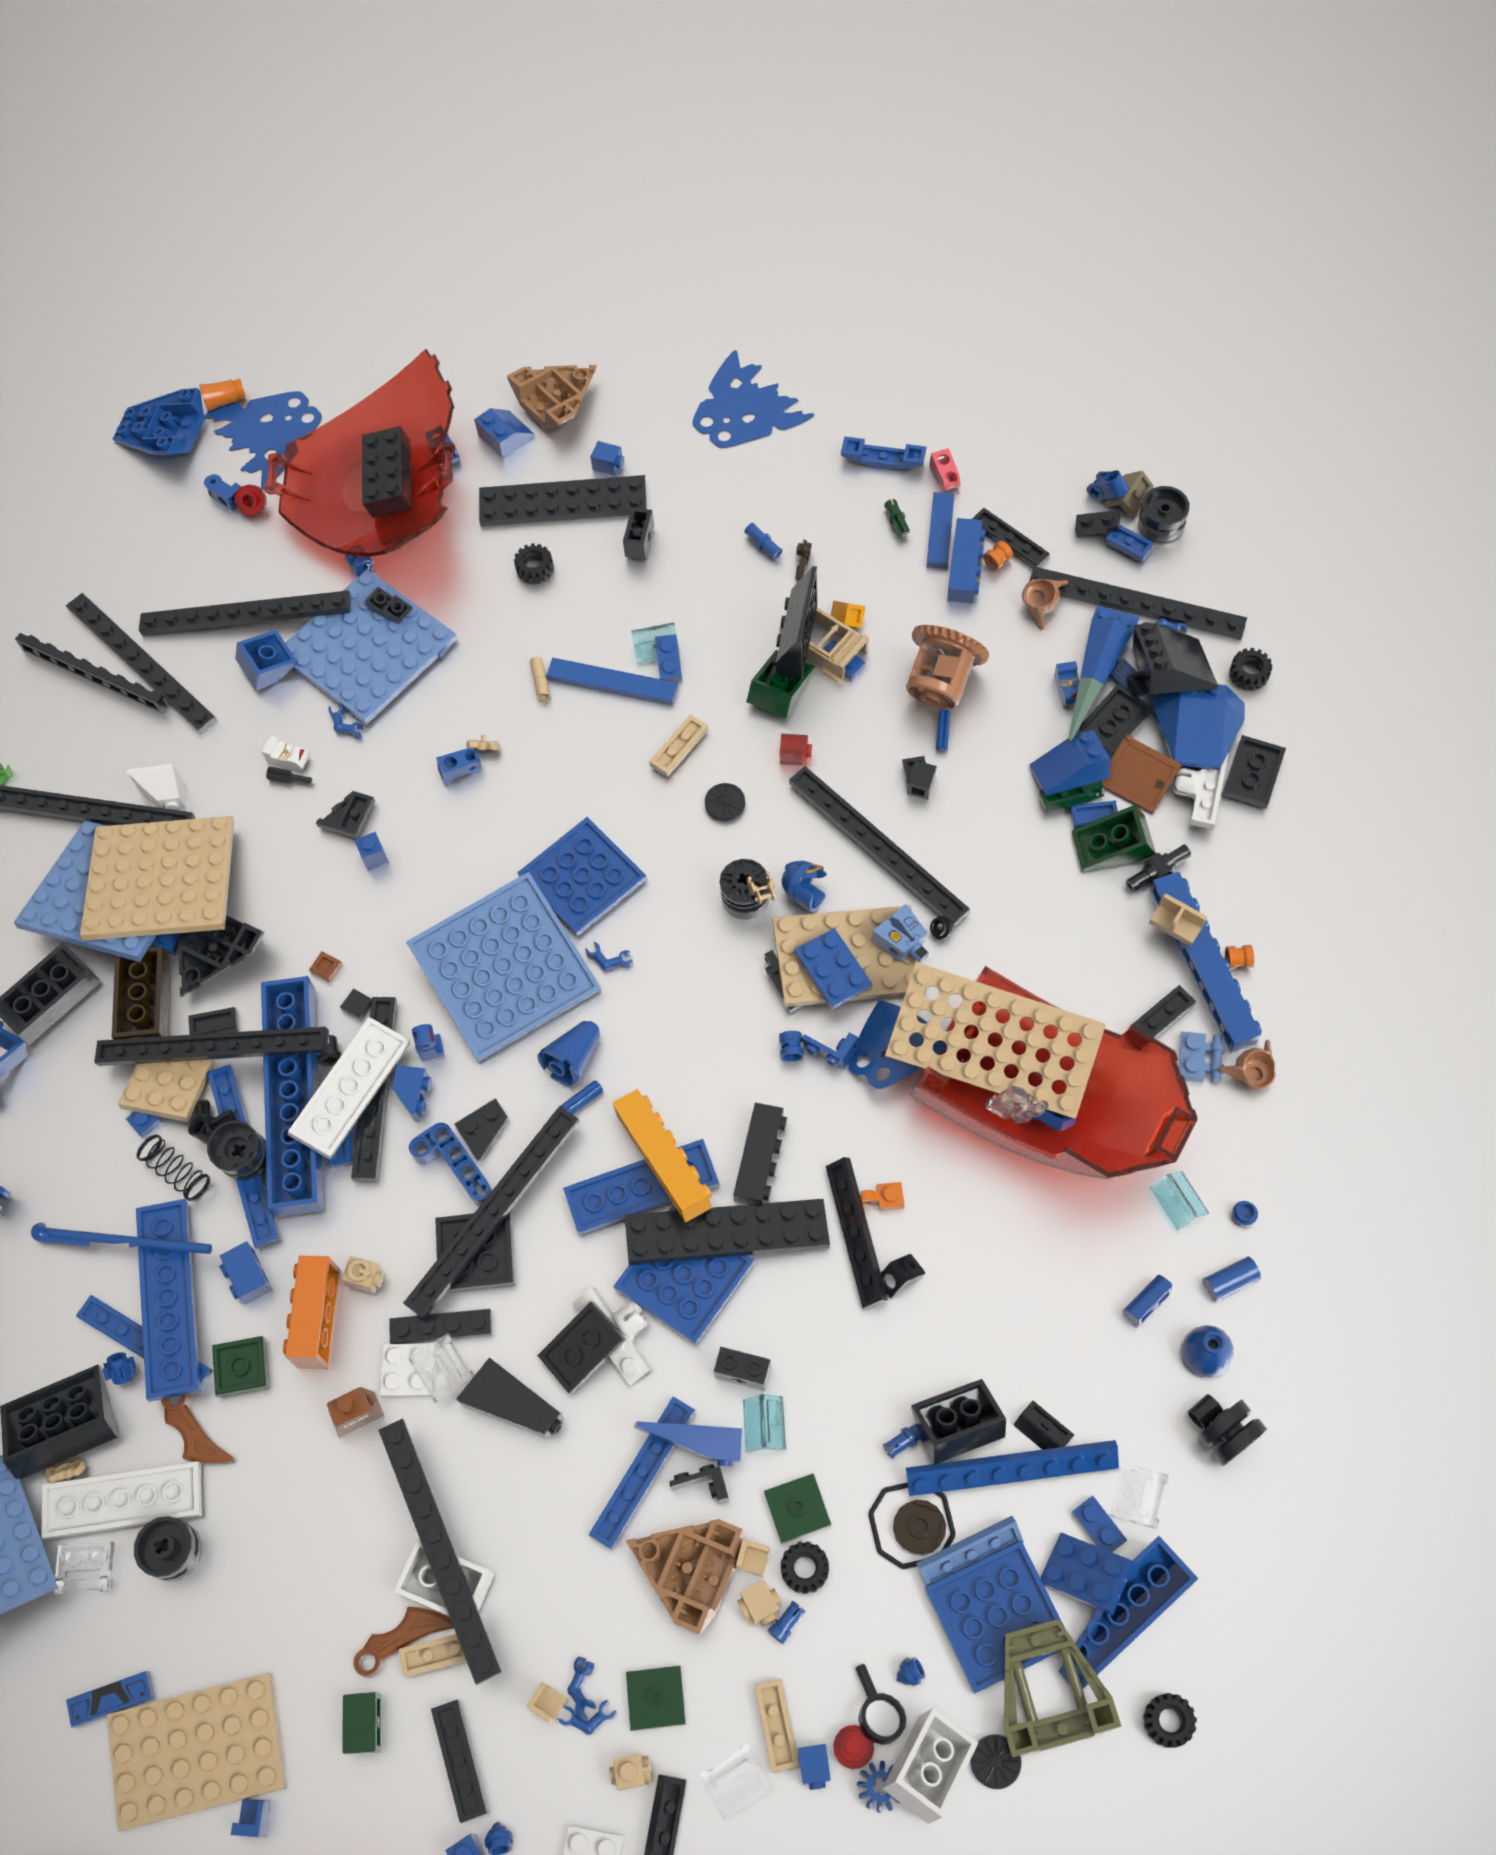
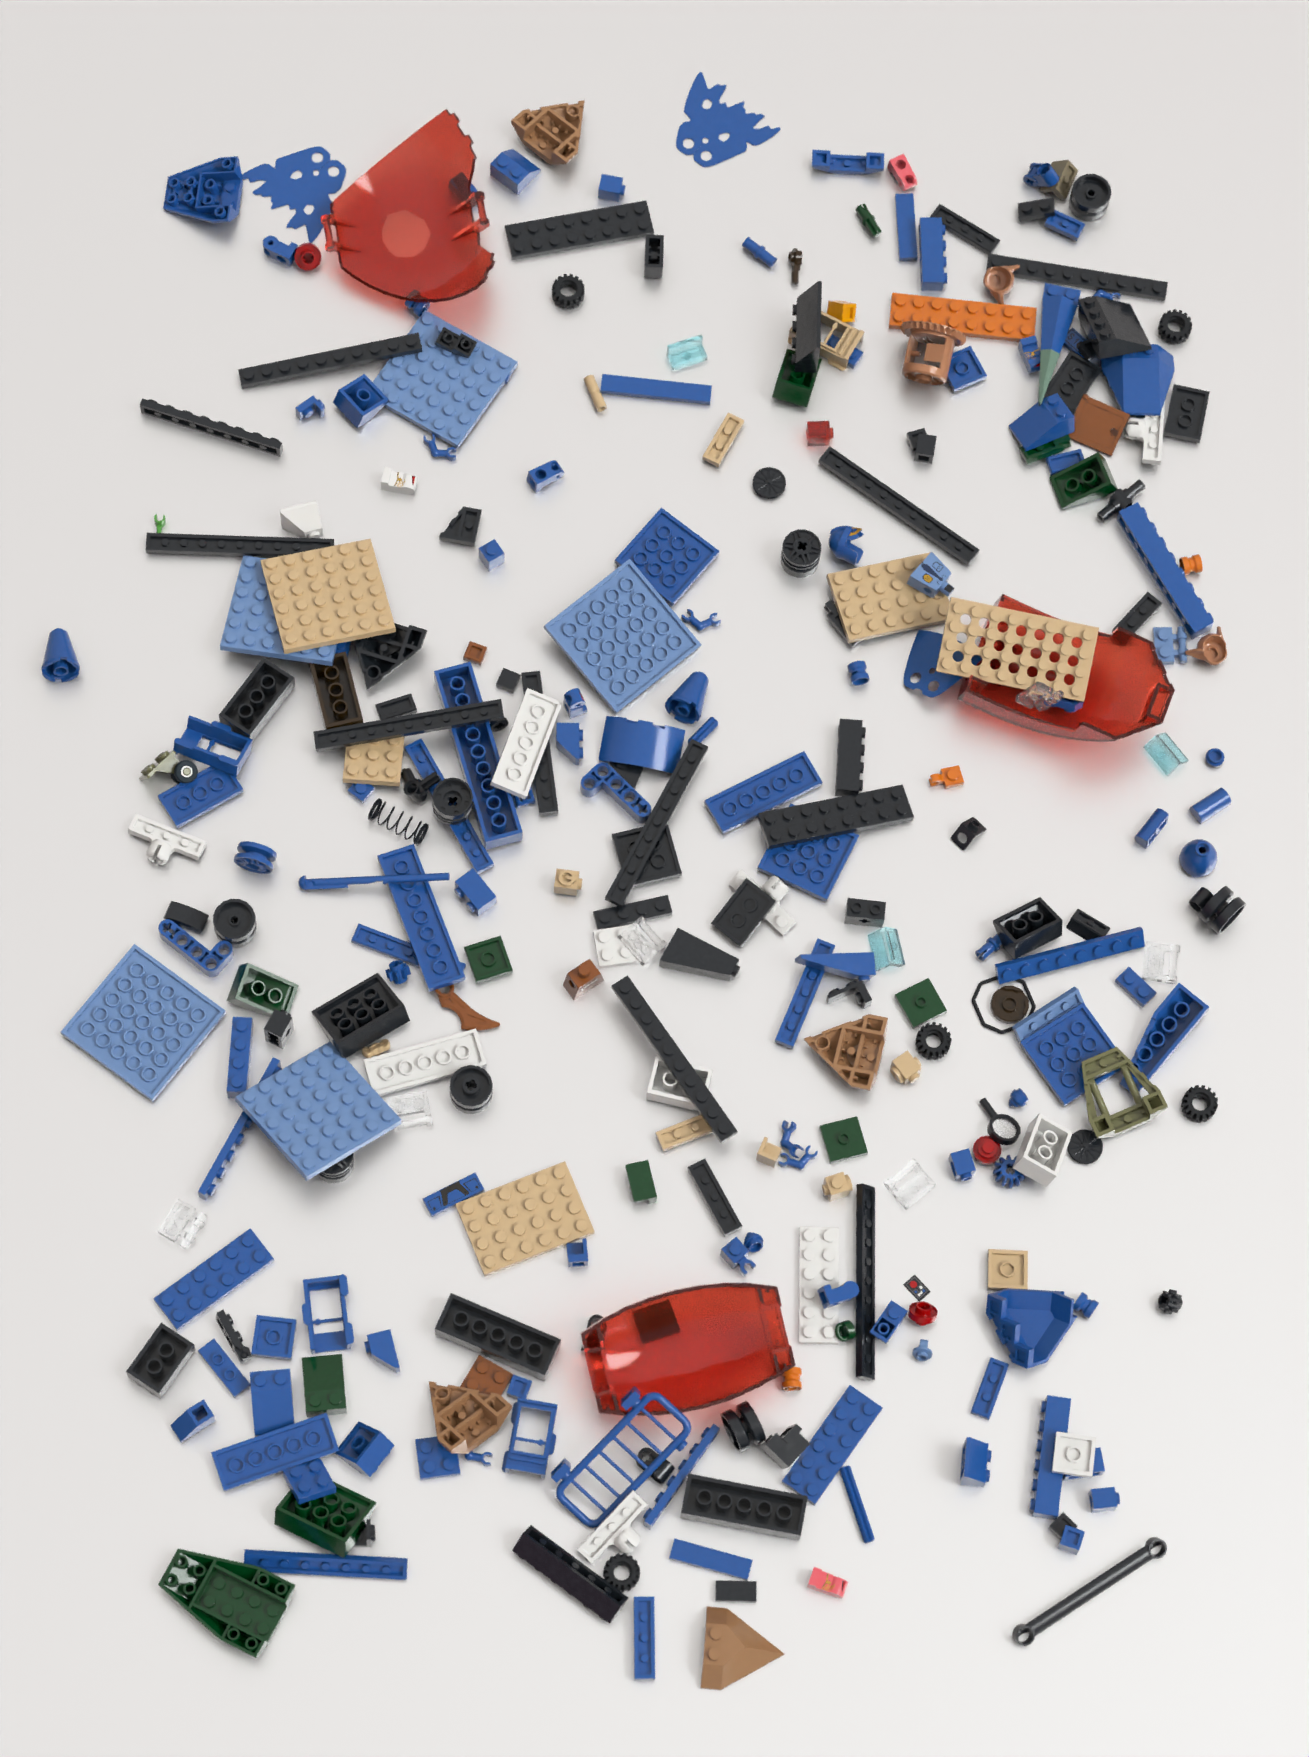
camera: 20 degrees left, 5 degrees up
black plate [65,593,217,735] -> none
orange plant [199,379,246,412] -> none
black axle [266,766,313,784] -> none
orange brick [283,1255,341,1369] -> none
dark orange piece [353,1607,454,1678] -> none
black brick [362,426,412,518] -> none
tan piece [466,735,500,750] -> none
light orange brick [612,1089,712,1223] -> none
blue plate [655,634,682,680] -> none
tan panel [736,1539,770,1577] -> none
tan piece [747,871,777,905] -> none
tan plate [754,1679,800,1773] -> none
blue pin [767,1601,806,1645] -> none
blue plate [794,928,873,1010] -> none
blue bracket [802,1032,859,1069] -> none
black plate [825,1157,888,1309] -> none
black plate [930,916,952,940] -> none
blue axle [936,710,951,752] -> none
orange wheel [983,541,1013,571] -> none
blue plate [1040,1532,1134,1615] -> none
tan panel [1149,893,1207,947] -> none
none -> blue bracket [295,396,325,421]
none -> blue panel [599,716,685,774]
none -> orange plate [889,293,1037,342]
none -> blue plate [947,346,987,392]

